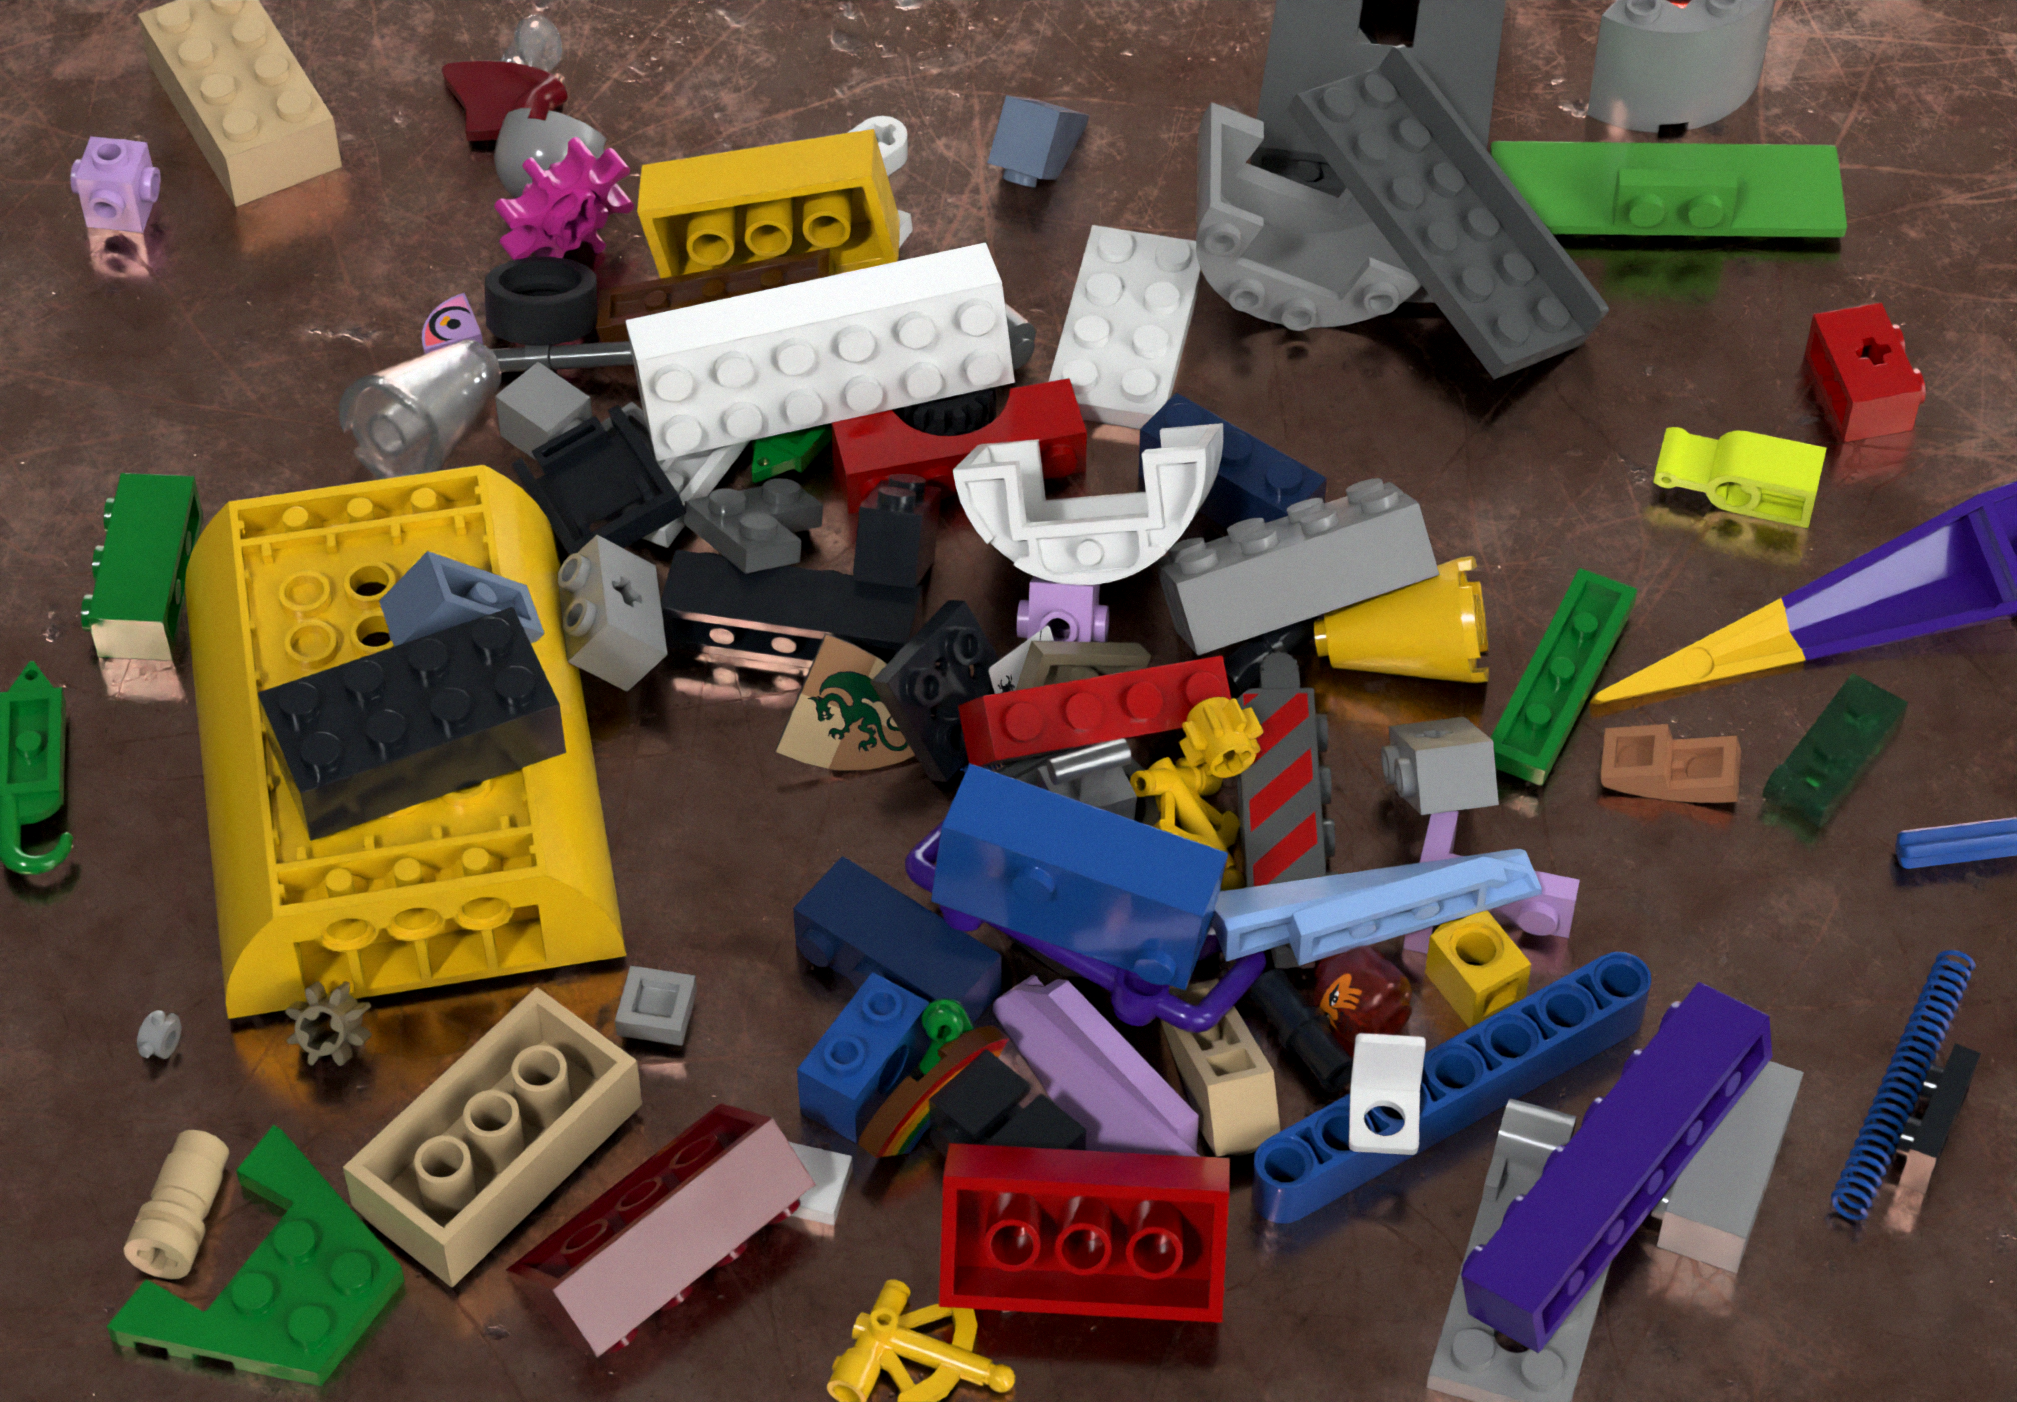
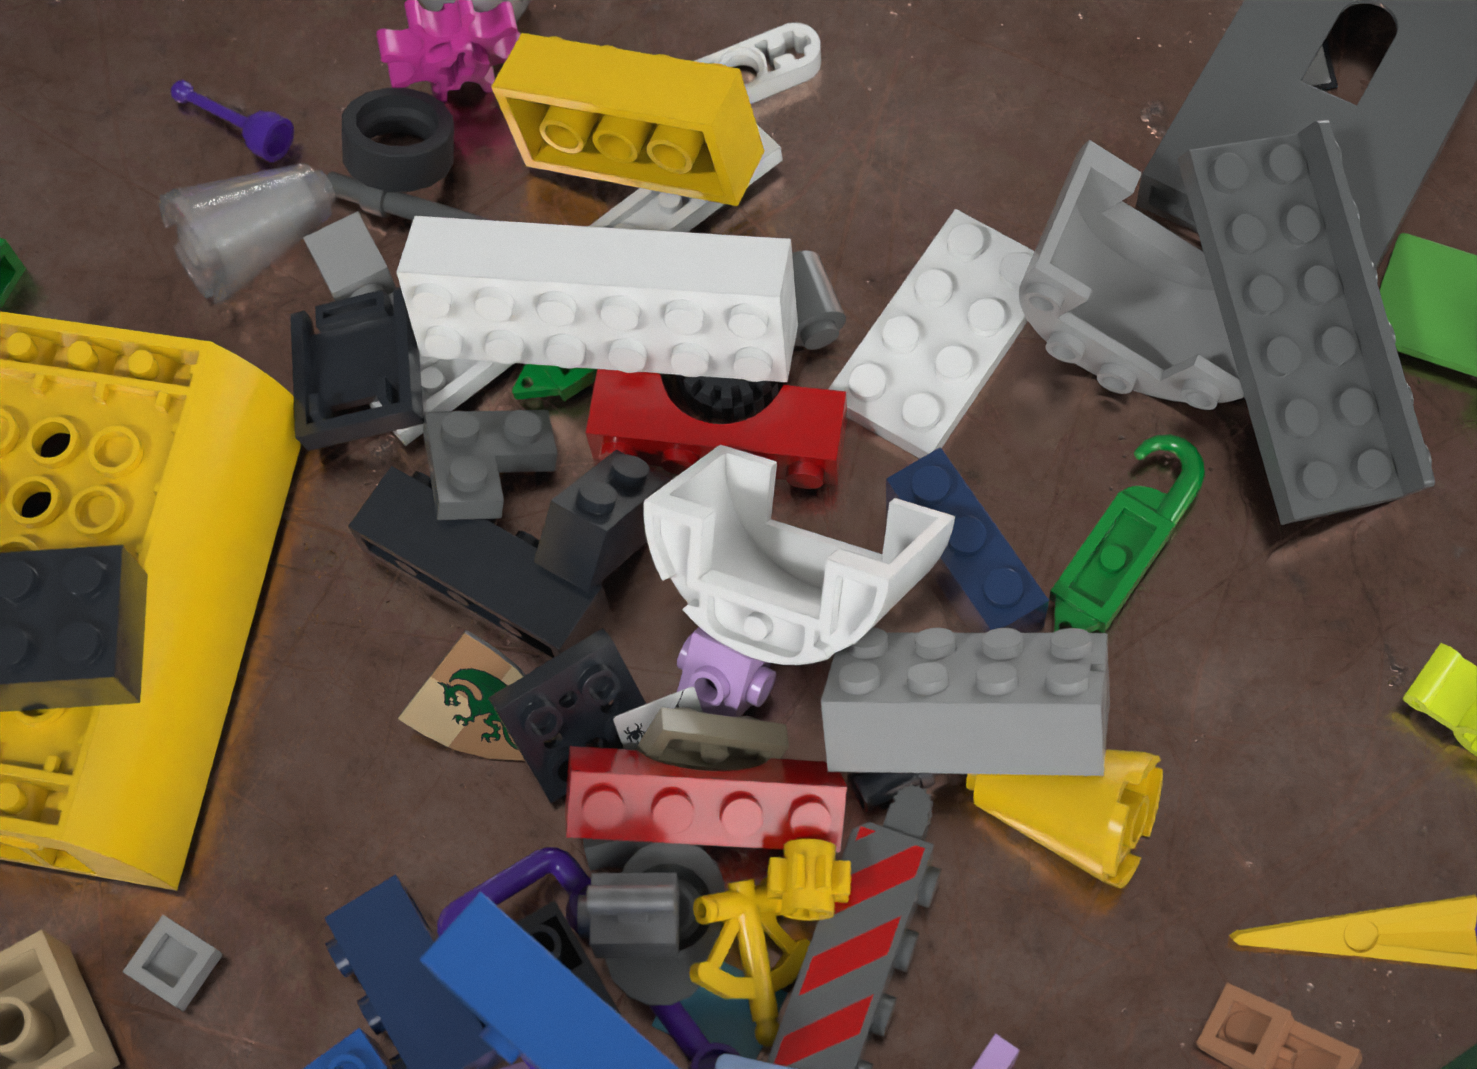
camera: 30 degrees right, 15 degrees up
sand blue slope [379,551,545,646] -> none
lavender tile [422,292,484,364] -> none
light grey brick [557,535,668,692] -> none
reddish brown plate [596,248,835,343] -> none
sand blue slope [987,95,1090,188] -> none
light grey brick [1381,717,1499,815] -> none
green plate [1490,568,1638,786] -> none
none -> dark purple hinge [171,80,294,162]
none -> green plate [1049,434,1205,633]

